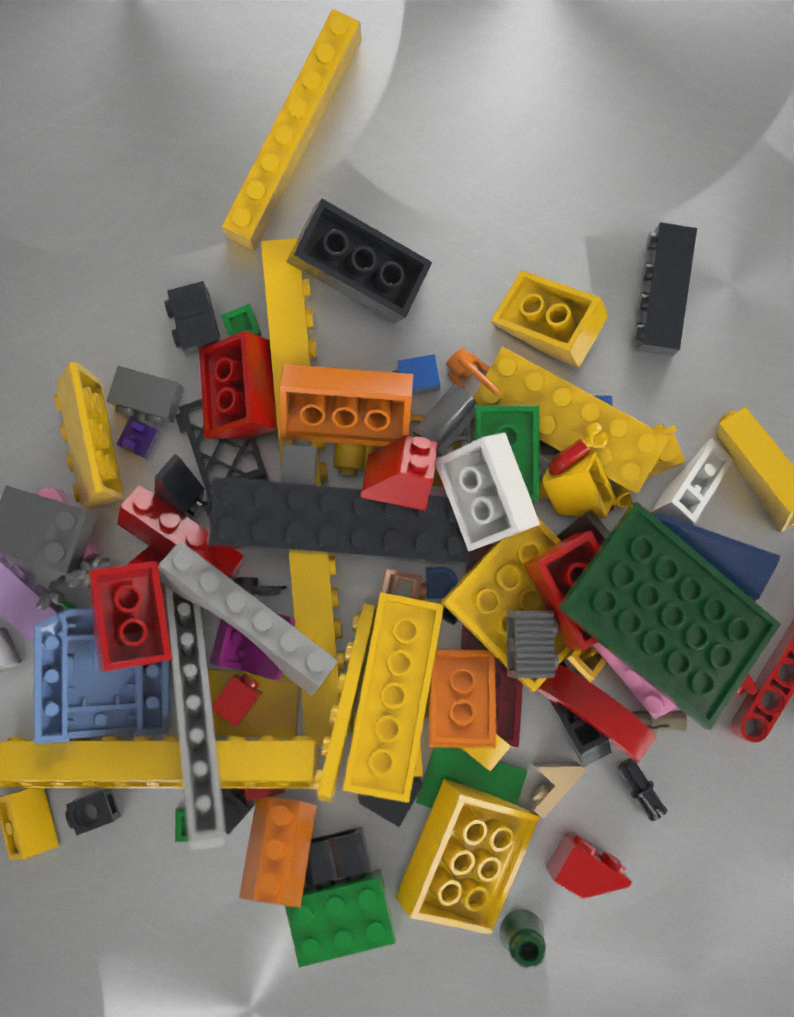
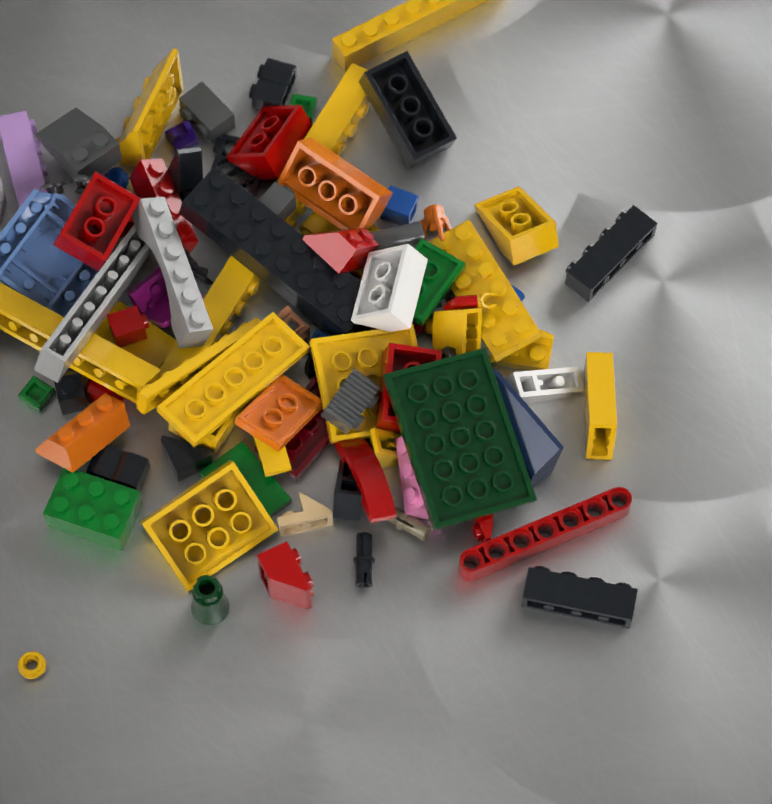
camera: 30 degrees right, 20 degrees down
none -> blue tile [104,167,129,189]

